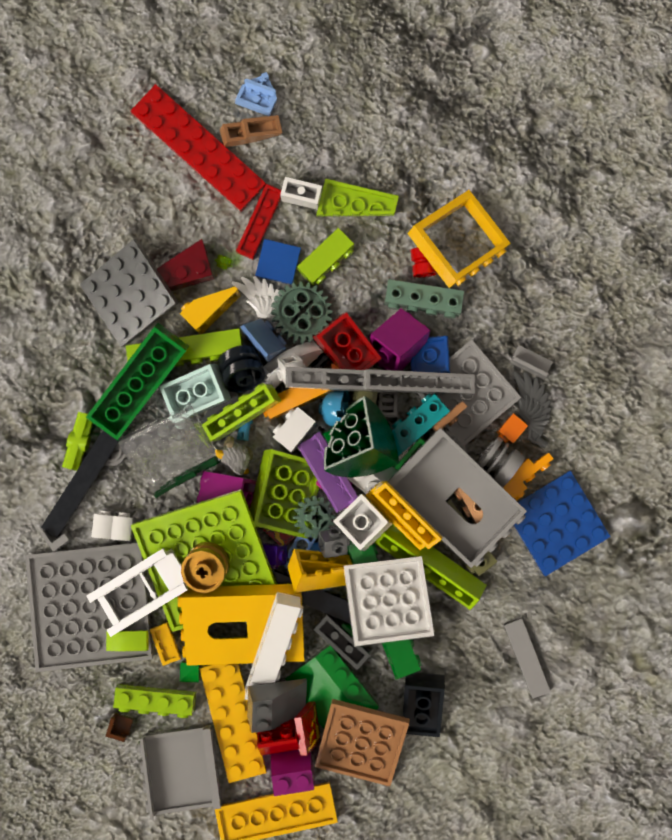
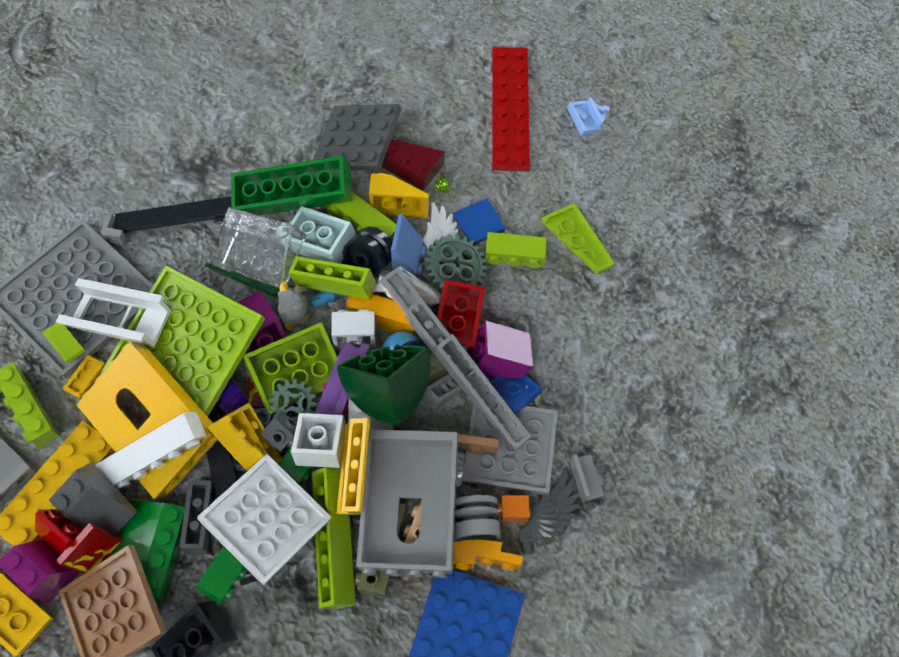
camera: 45 degrees right, 20 degrees down
lime piece [62,412,93,471] -> none
white brick [91,510,135,541] -> none
green slope [180,662,200,683] -> none
pearl gold wheel [181,542,230,593] -> none
medium nougat slope [220,115,282,147] -> none
red tile [235,184,281,260] -> none
white brick [280,177,322,210] -> none
sand green brick [384,279,464,319] -> none
teal brick [392,393,451,456] -> none
yellow window [407,190,511,288] -> none
red wheel [410,247,438,278] -> none

